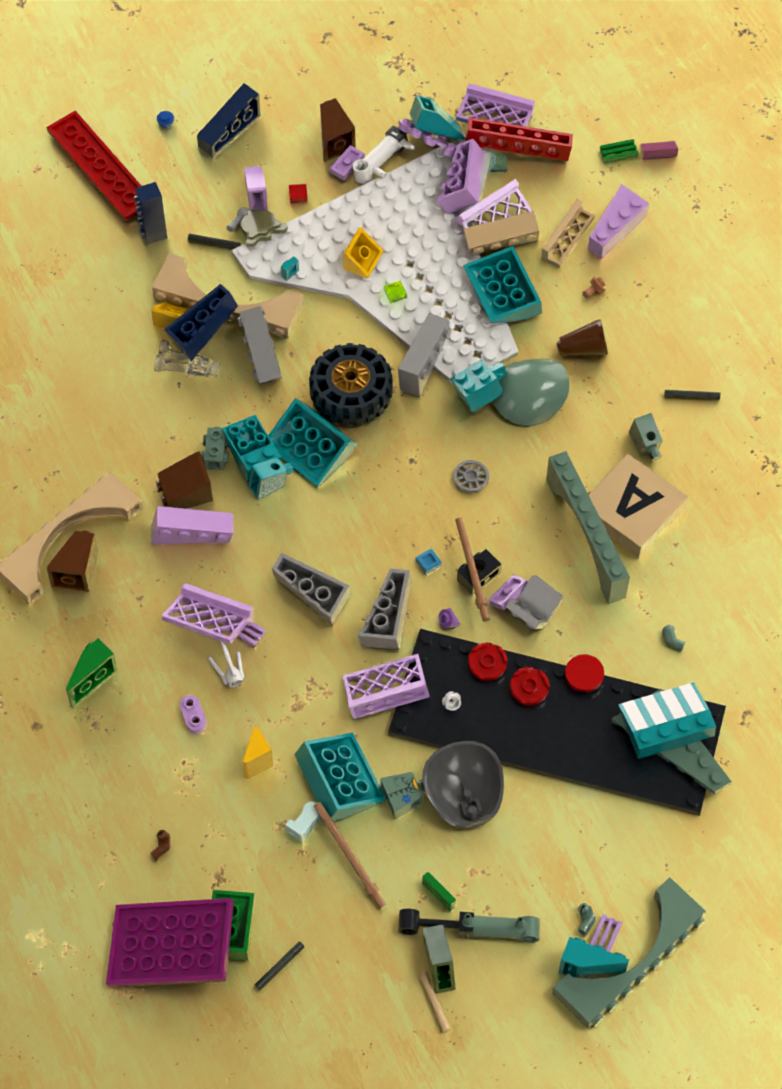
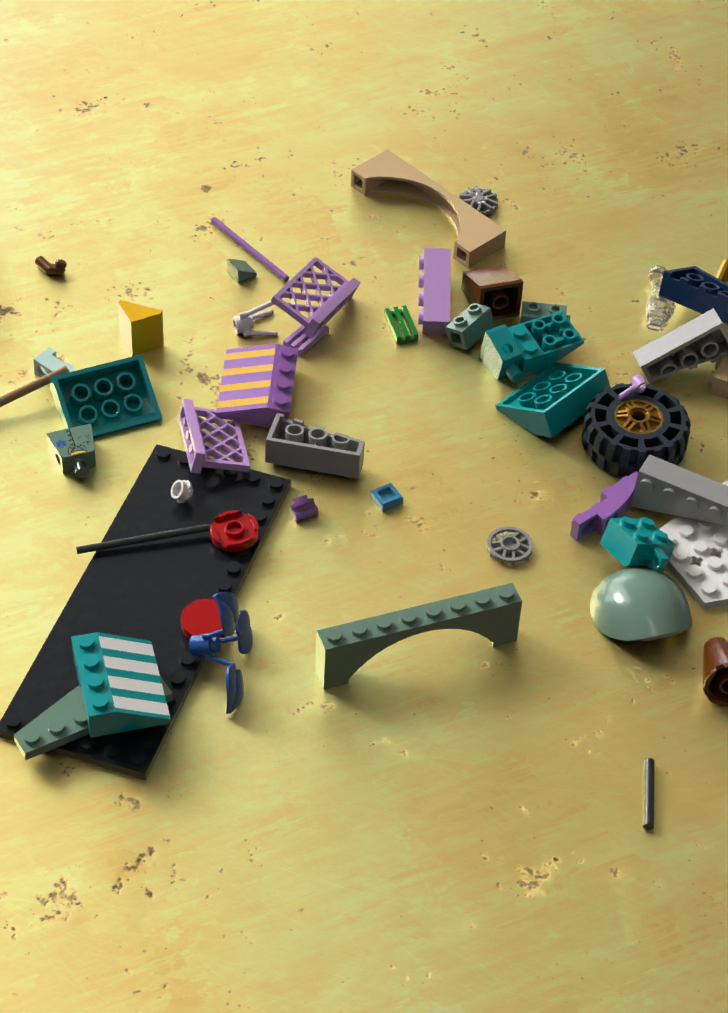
camera: 90 degrees right, 15 degrees down
reddish brown slope [47,530,98,592] -> none
green slope [66,638,118,707] -> none
lavender plate [180,695,206,734] -> none
light grey wedge [272,553,351,626] -> none
dark grey piece [422,741,504,828] -> none
medium nougat bar [455,517,490,622] -> none
black brick [457,549,502,596] -> none
lavender plate [488,574,528,611] -> none
light grey bracket [505,575,563,630] -> none
red tile [510,667,550,706] -> none
tan tile [589,454,688,558] -> none
sand green torso [629,413,662,461] -> none
sand green arm [662,625,686,651] -> none
none -> pearl dark grey axle [76,524,210,554]
none -> blue plant [189,592,253,714]
none -> medium lavender axle [211,217,289,282]
none -> medium lavender slope [215,344,298,429]
none -> sand green slope [227,259,257,283]
none -> green tile [384,305,419,343]
none -> sand green brick [445,303,495,350]
none -> light grey wheel [459,186,498,215]
none -> medium lavender slope [570,471,638,541]
none -> lavender hand [618,374,646,400]

